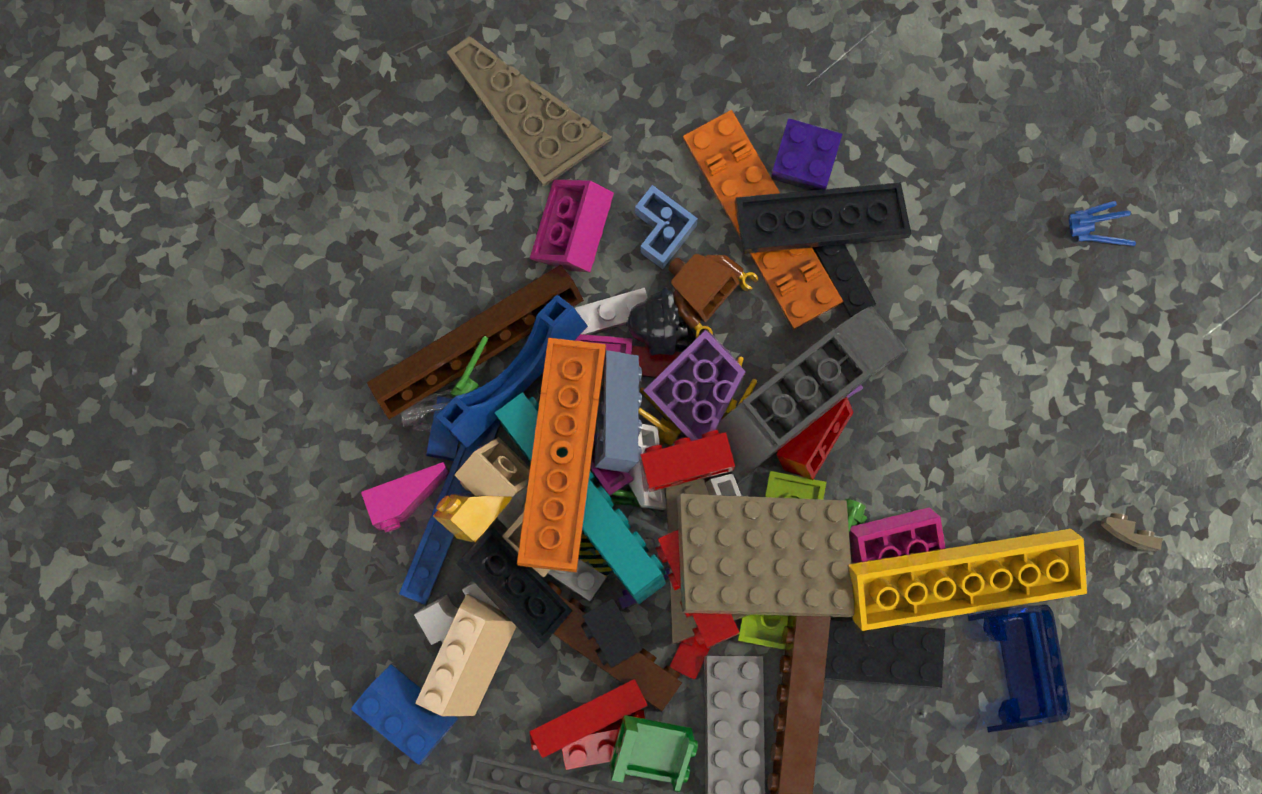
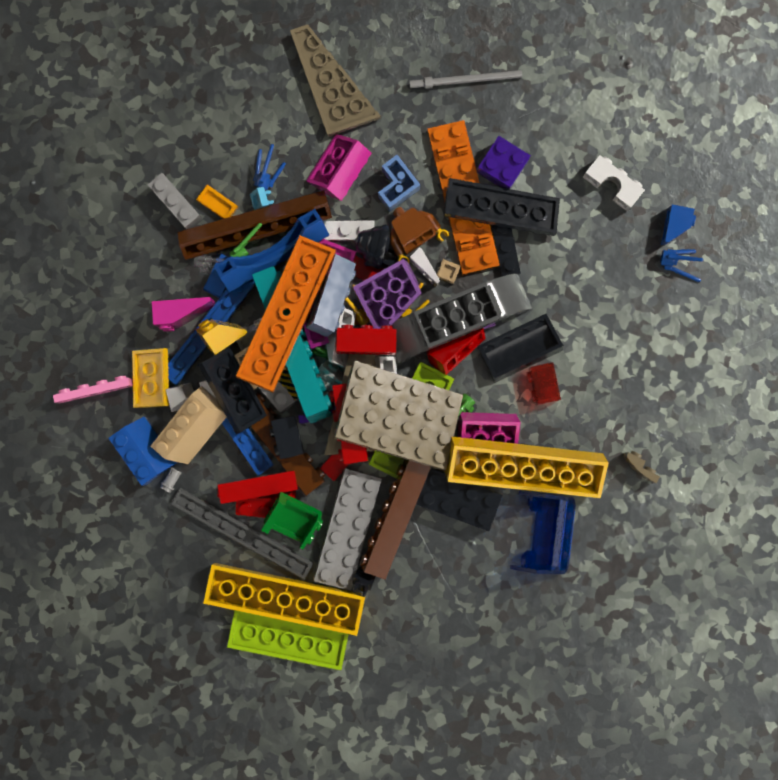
camera: 15 degrees right, 5 degrees up
tan slope [455,437,530,497] -> none
none -> bright pink plate [53,376,133,404]
none -> yellow tile [132,348,169,408]
none -> light grey arch [148,173,203,229]
none -> light grey pin [160,467,182,493]
none -> light orange tile [196,185,239,219]
none -> blue plate [222,417,274,476]
none -> medium azure tile [250,187,274,210]
none -> blue plant [253,144,286,190]
none -> light grey bar [409,70,522,89]
none -> white slope [410,247,440,287]
none -> tan tile [437,259,461,284]
none -> black slope [478,314,564,383]
none -> clear red brick [526,362,561,405]
none -> white arch [583,155,645,211]
none -> blue slope [661,204,696,246]

